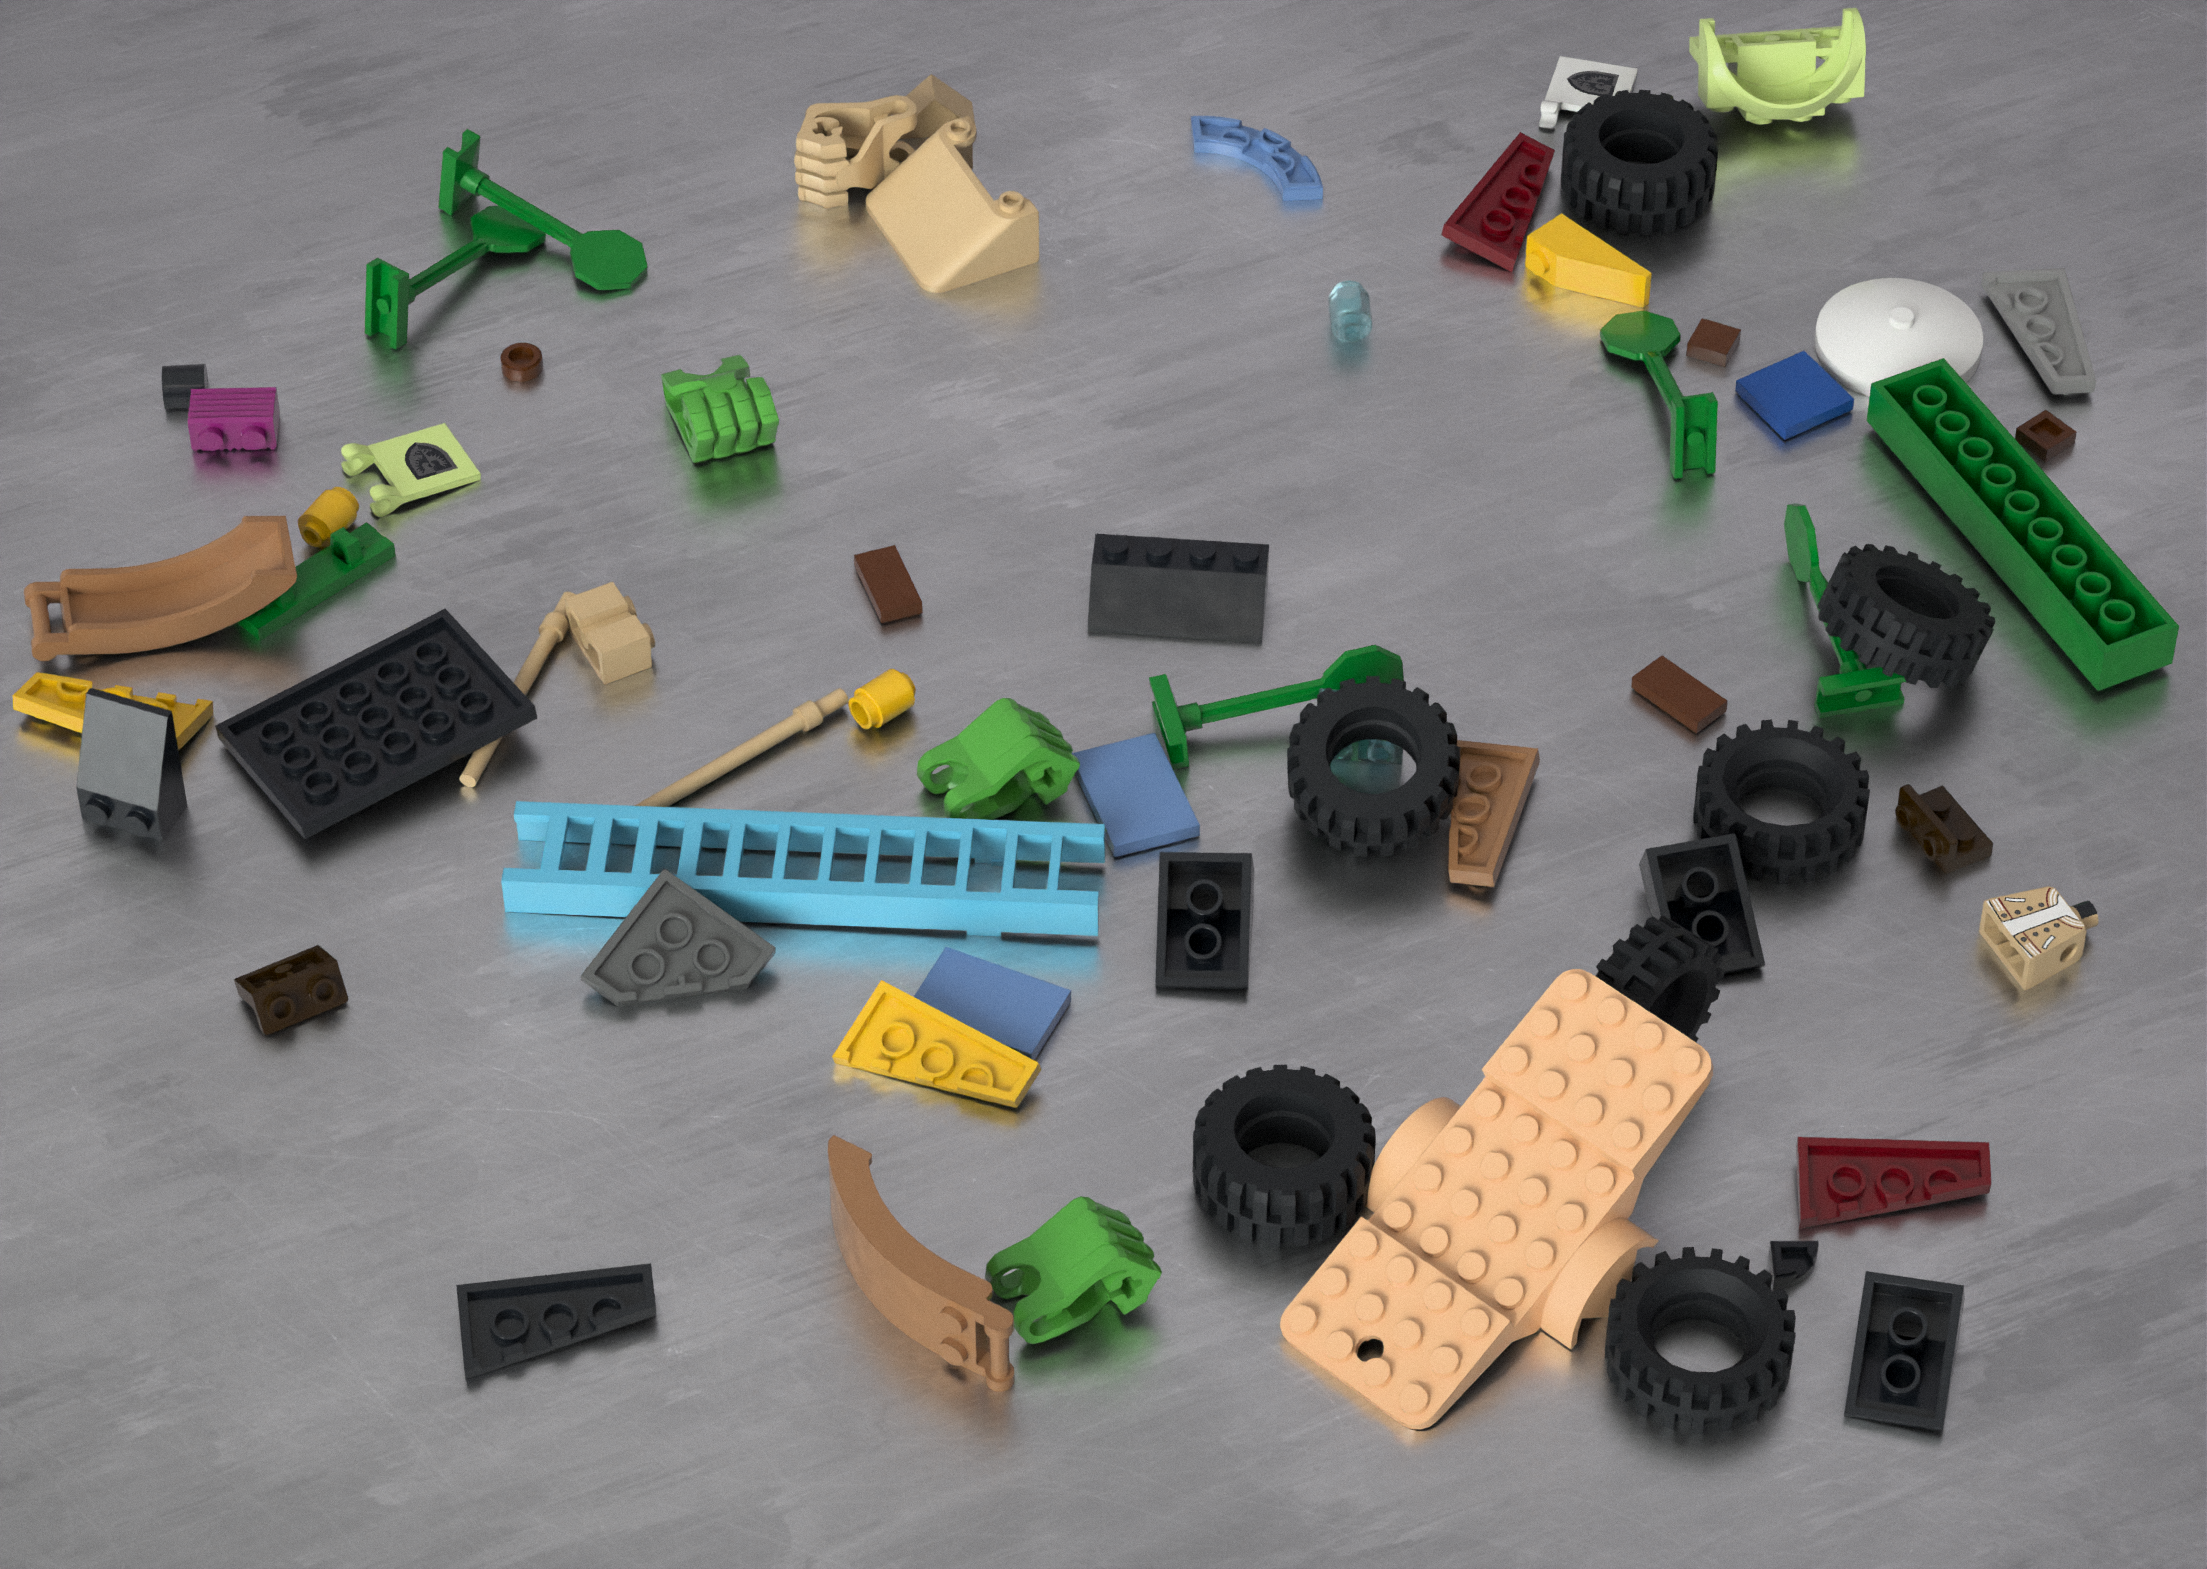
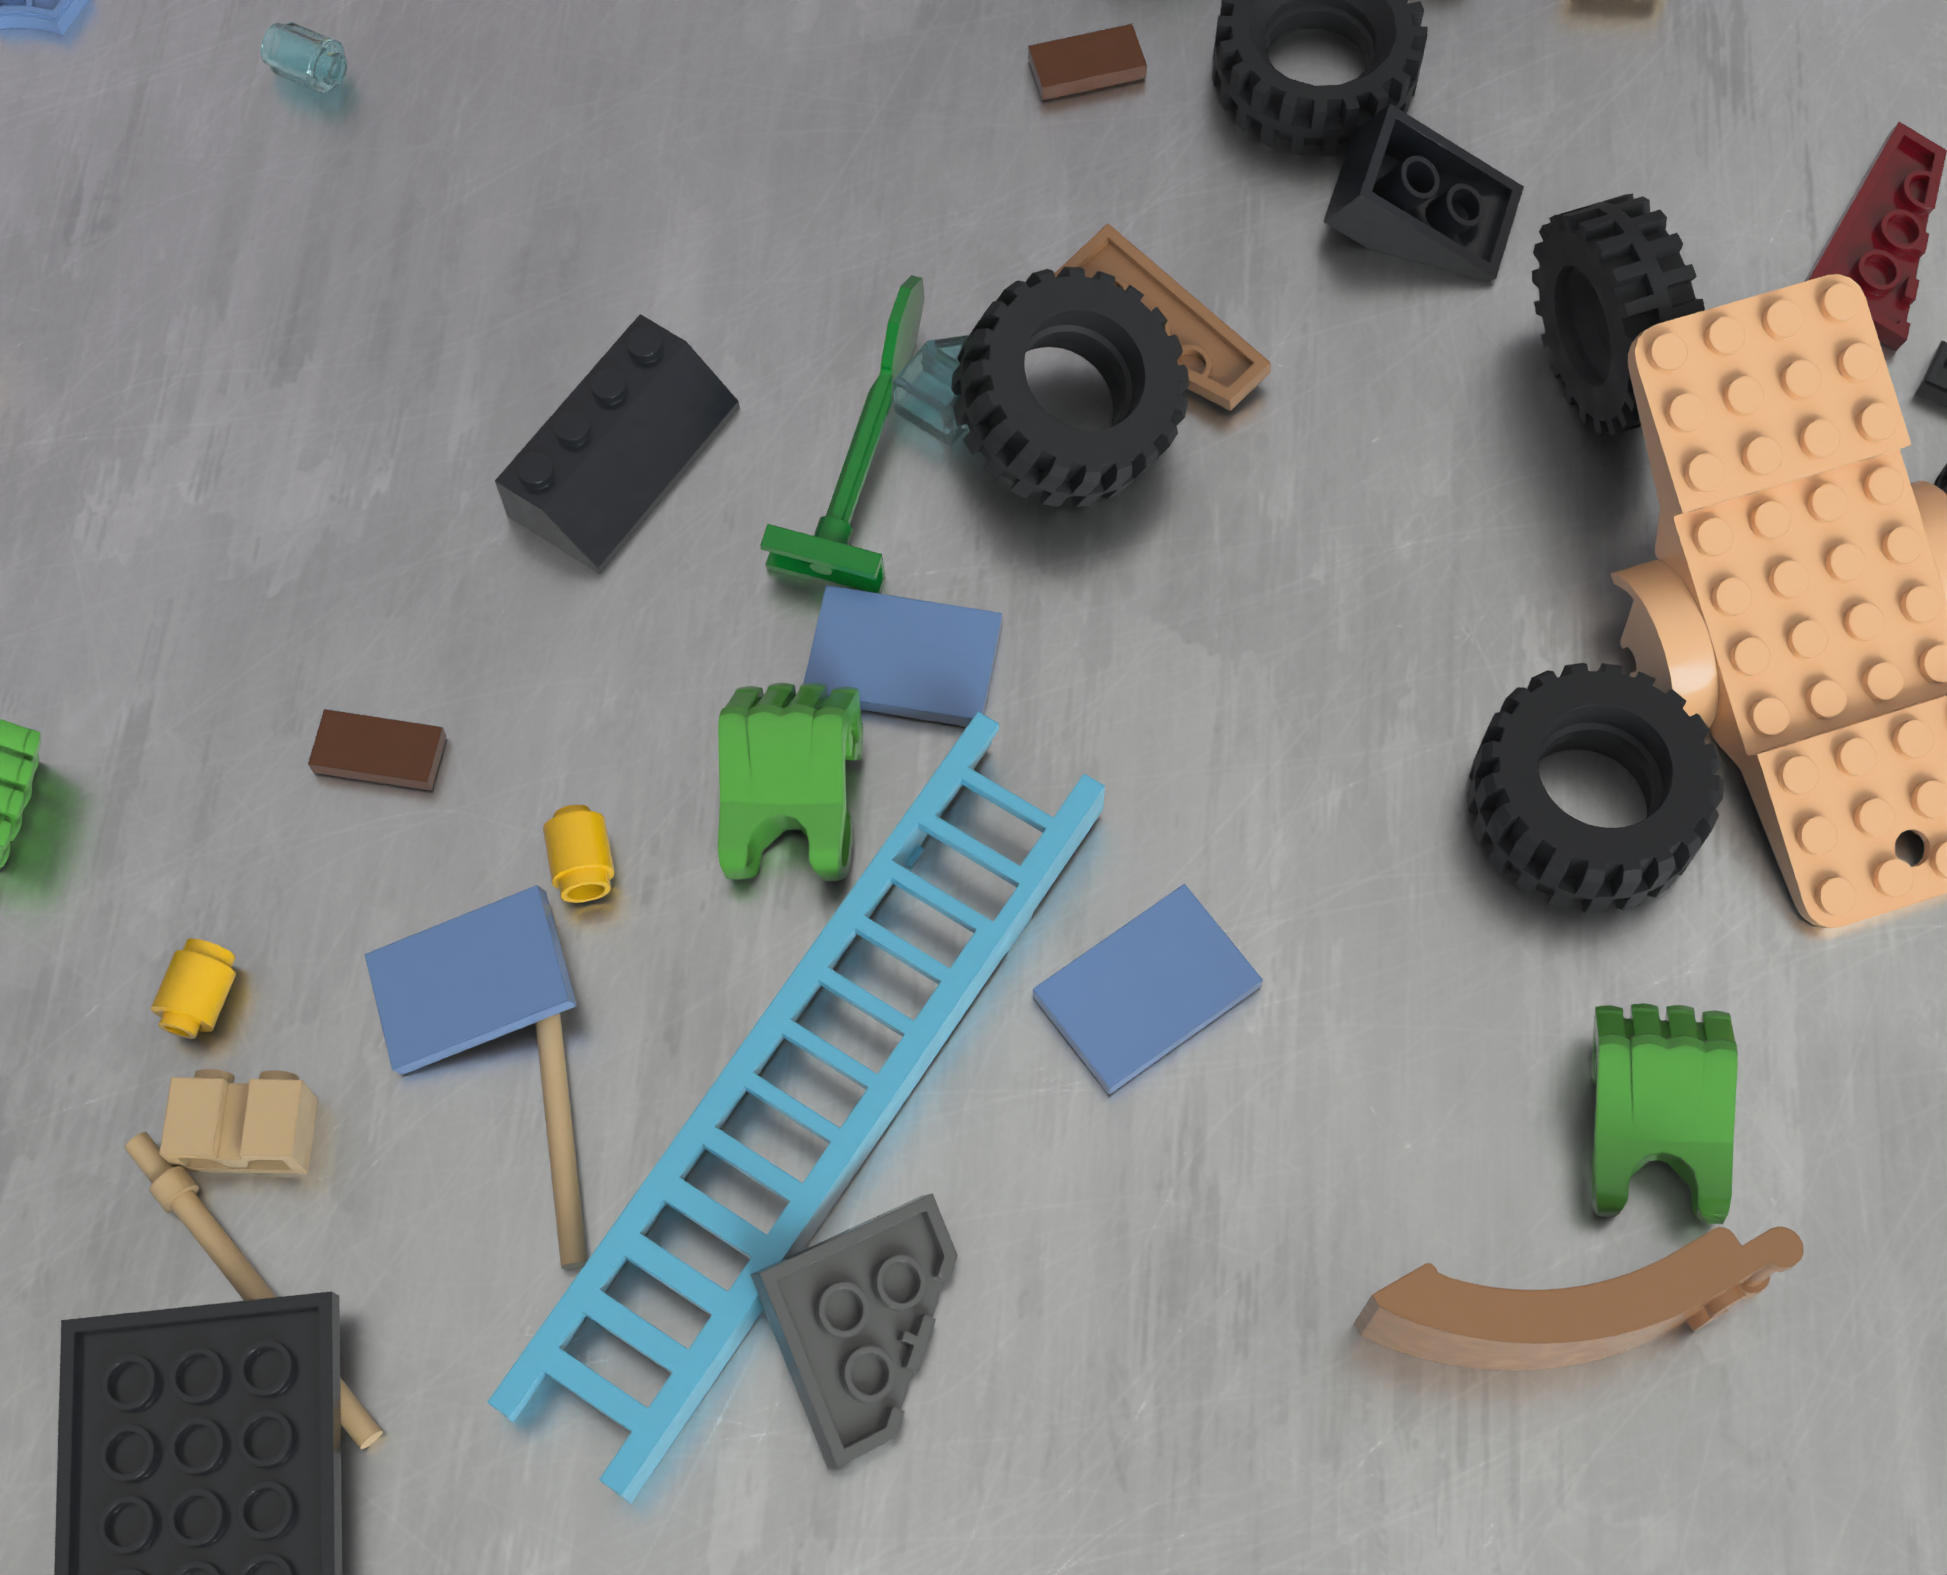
camera: 60 degrees left, 20 degrees up
yellow wing [832,980,1042,1108] -> none
black slope [1155,852,1255,989] -> none
none -> yellow brick [150,938,236,1039]
none -> medium blue tile [365,885,577,1075]

